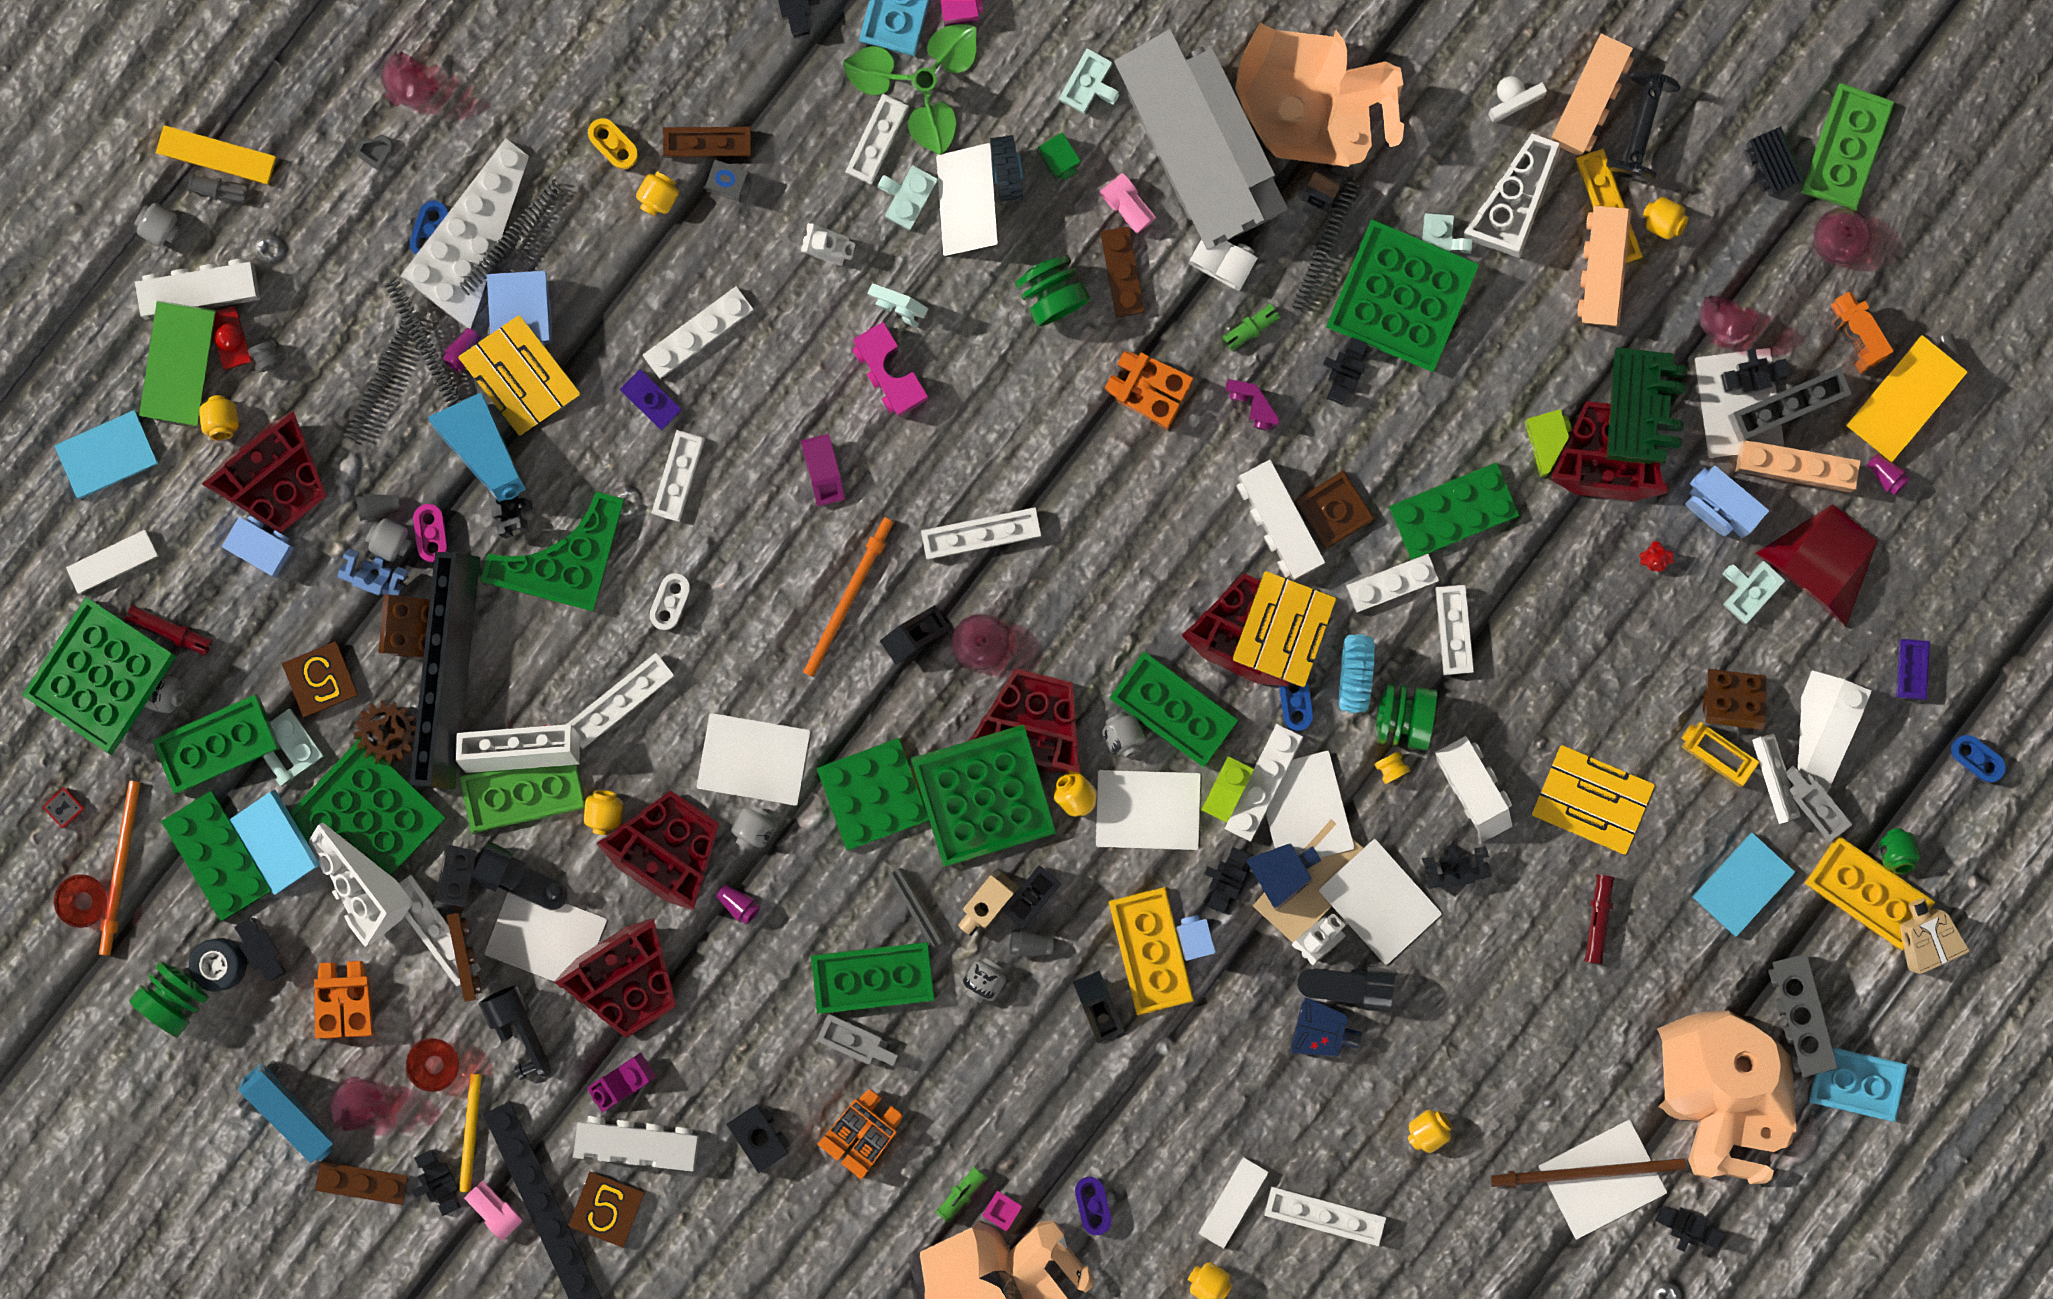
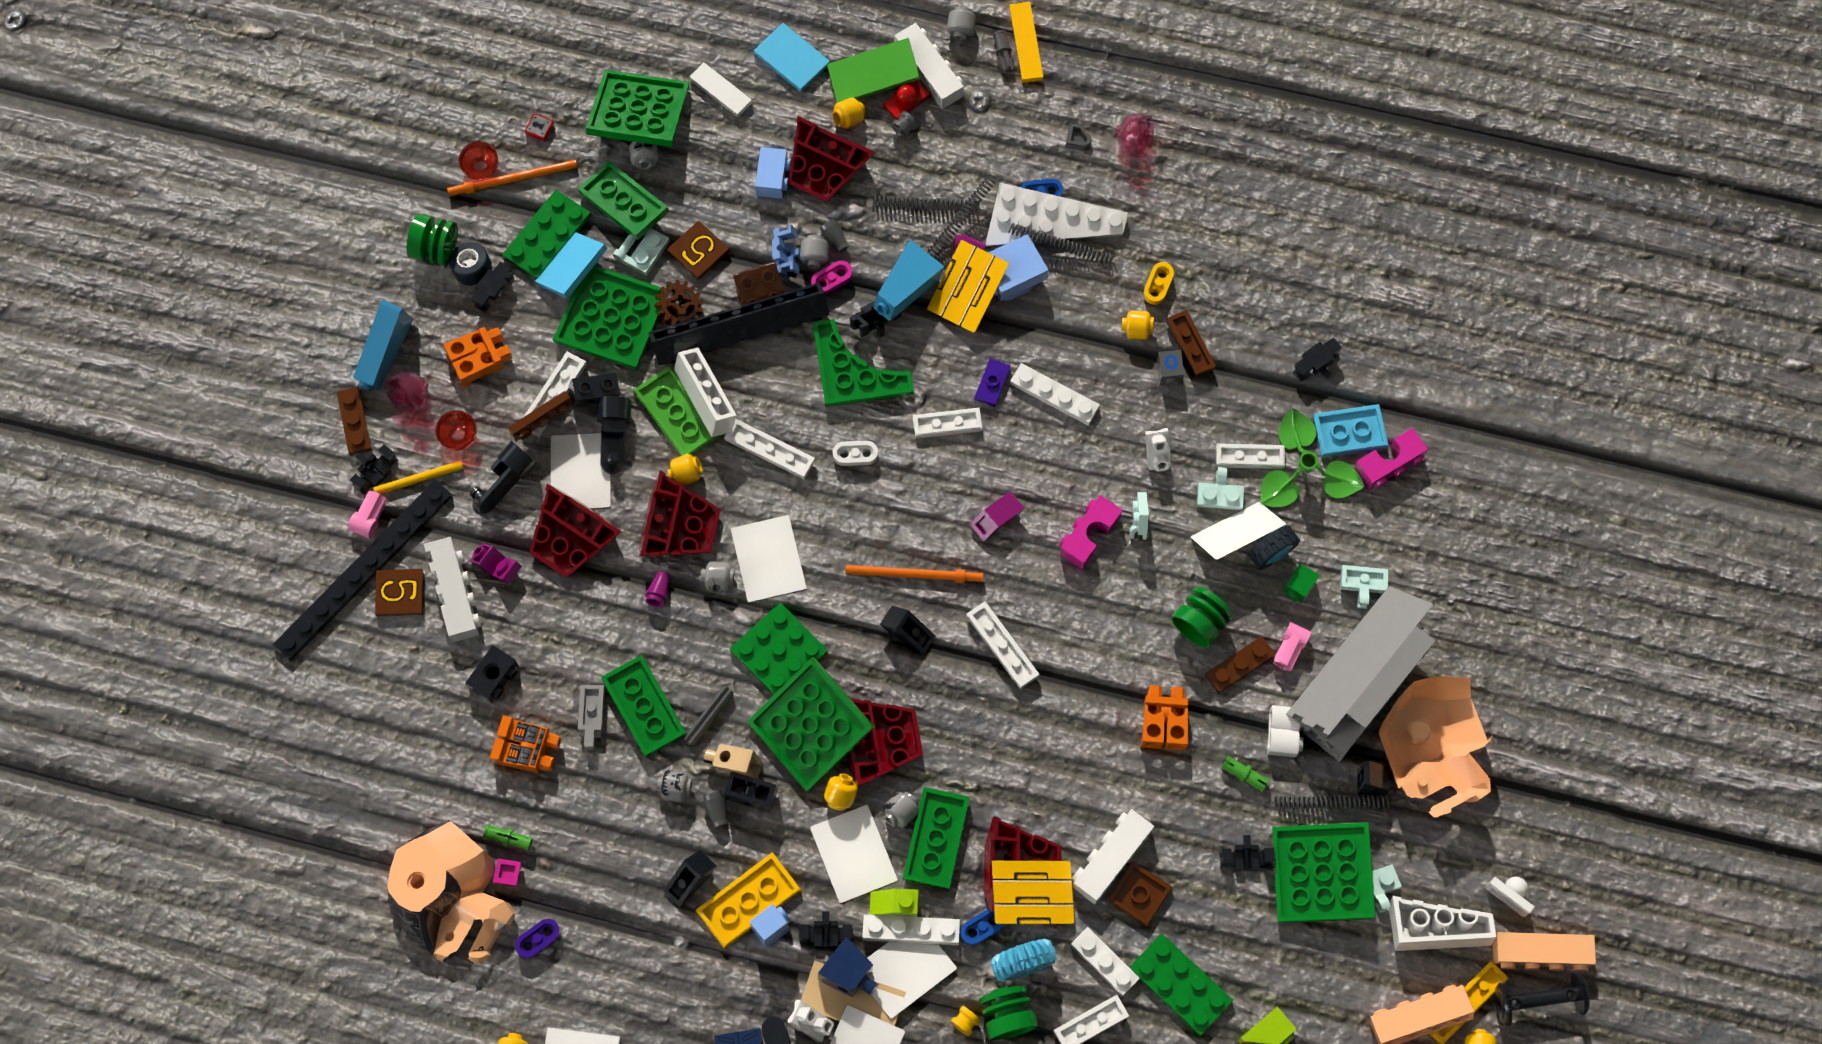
camera: 65 degrees right, 15 degrees down
dark red pin [125,605,213,656] -> none
white wedge [308,823,413,947] -> none
clear pink cylinder [951,614,1009,672] -> none
magenta slope [1224,379,1279,431] -> none

